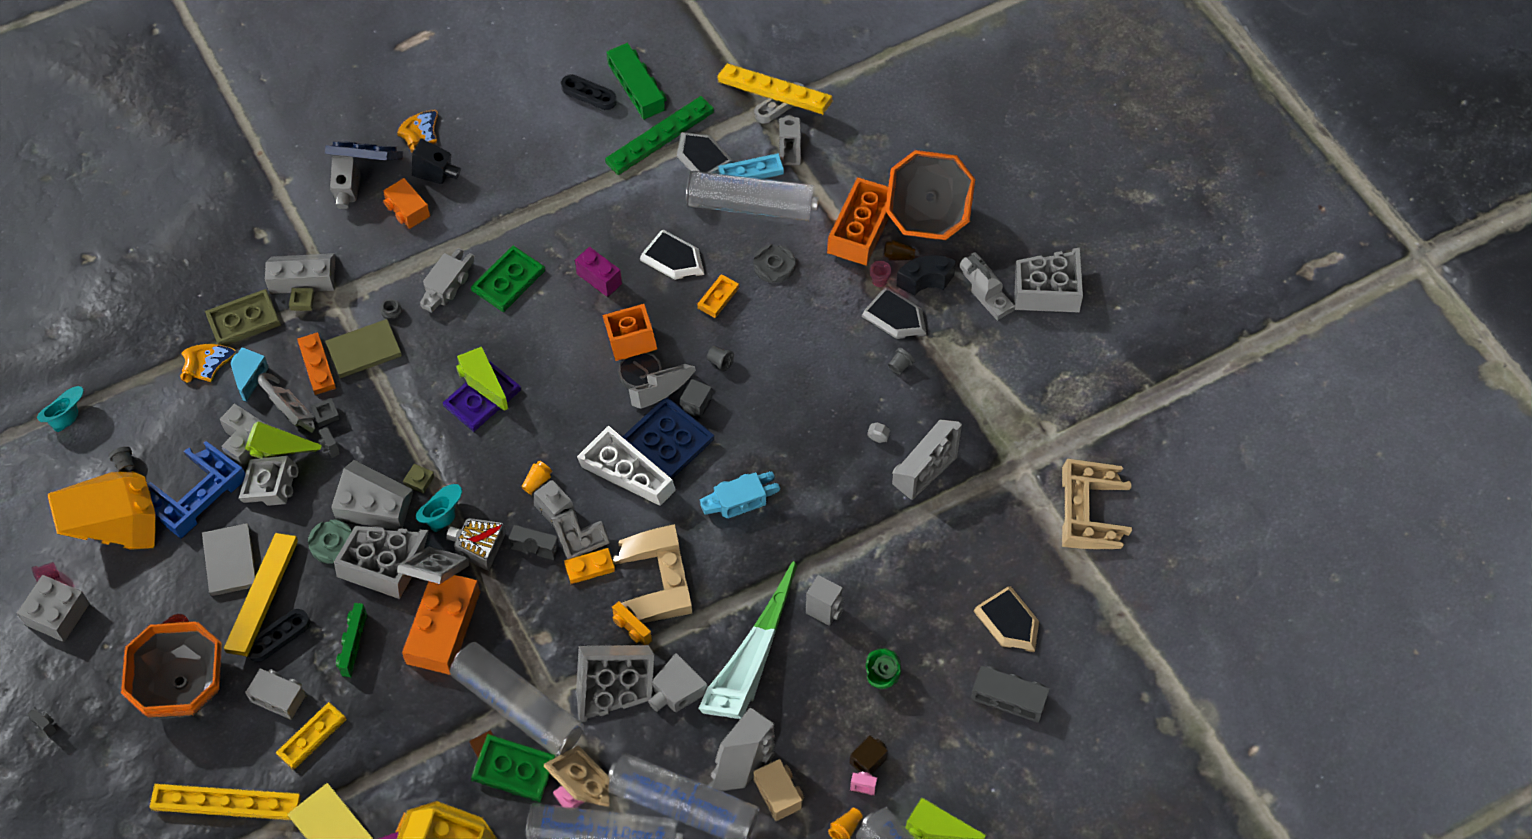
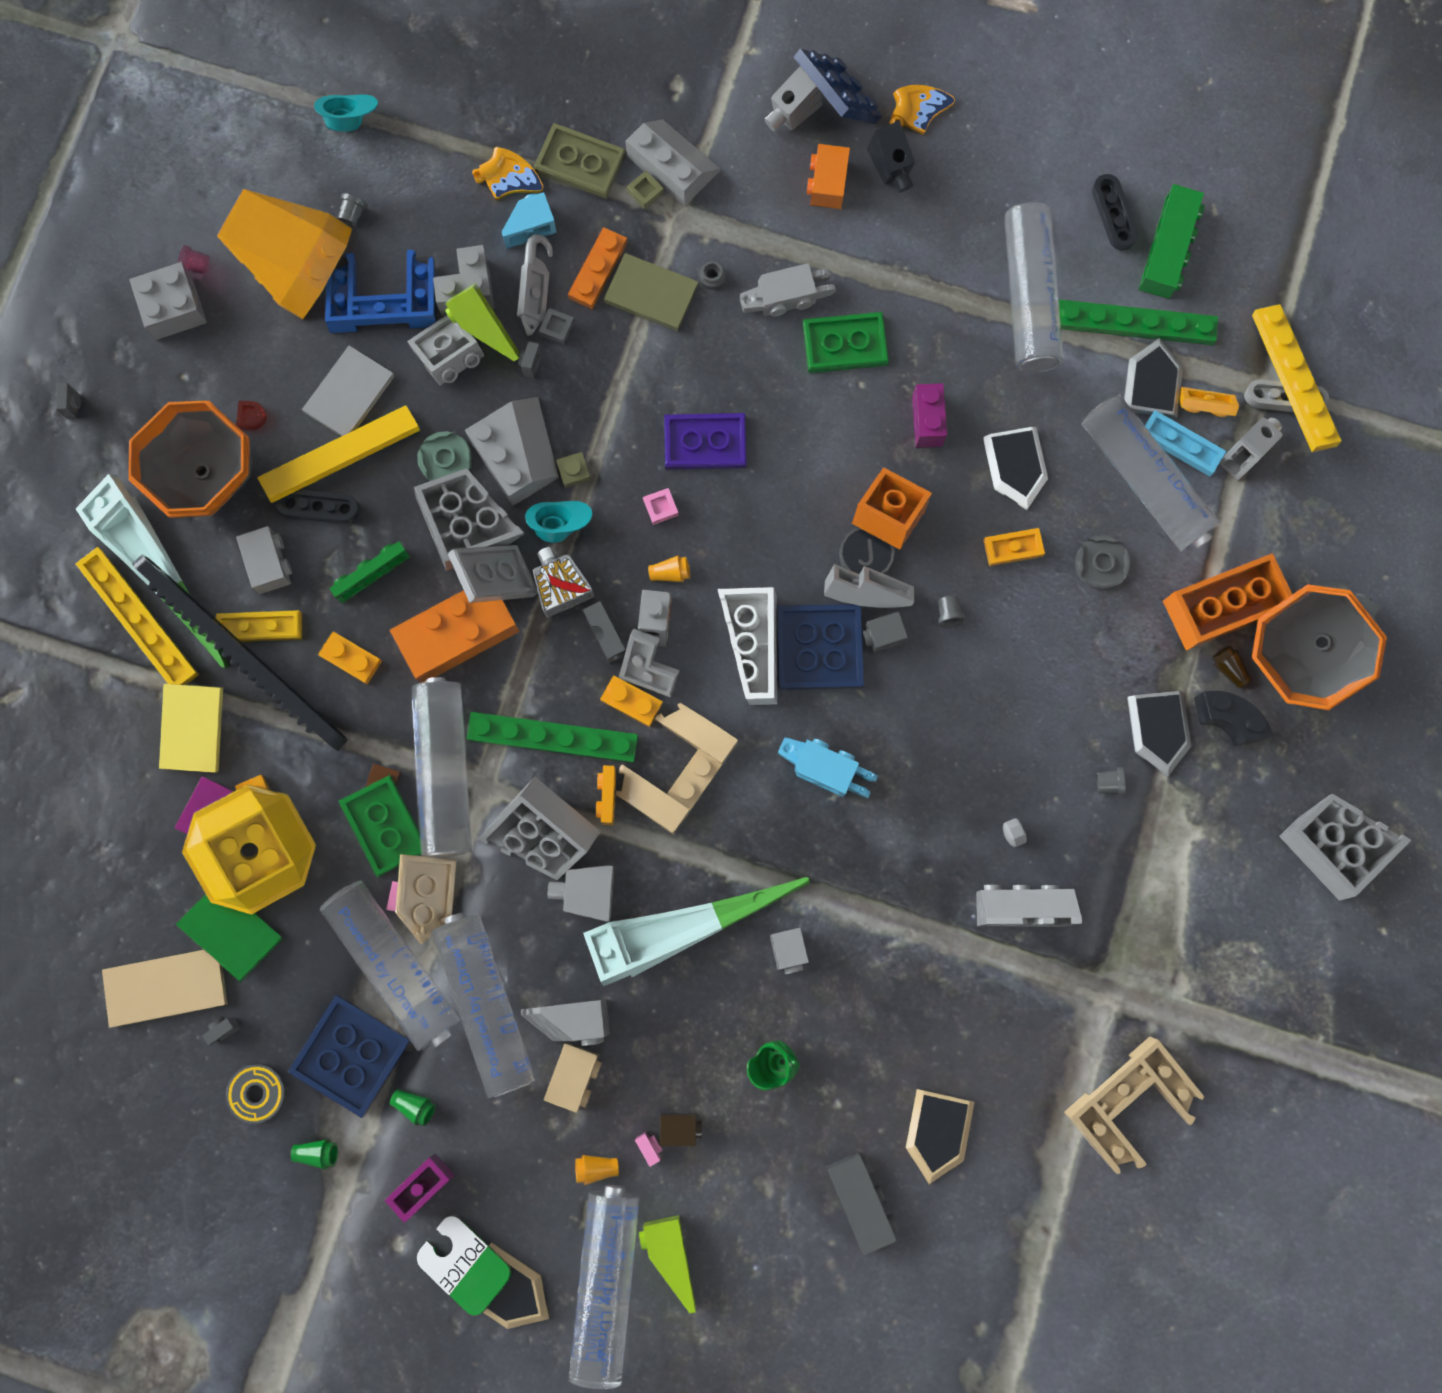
camera: 45 degrees right, 20 degrees up
lime slope [456,347,508,411] -> none
clear pink piece [870,261,891,287] -> none
light grey plate [960,253,1015,321] -> none
none -> light aqua plate [76,474,229,668]
none -> black gear [132,554,348,751]
none -> light orange plate [318,632,382,684]
none -> green plate [466,712,638,763]
none -> bright pink plate [643,488,679,525]
none -> clear piece [1004,202,1064,373]
none -> light orange plate [1179,387,1239,417]

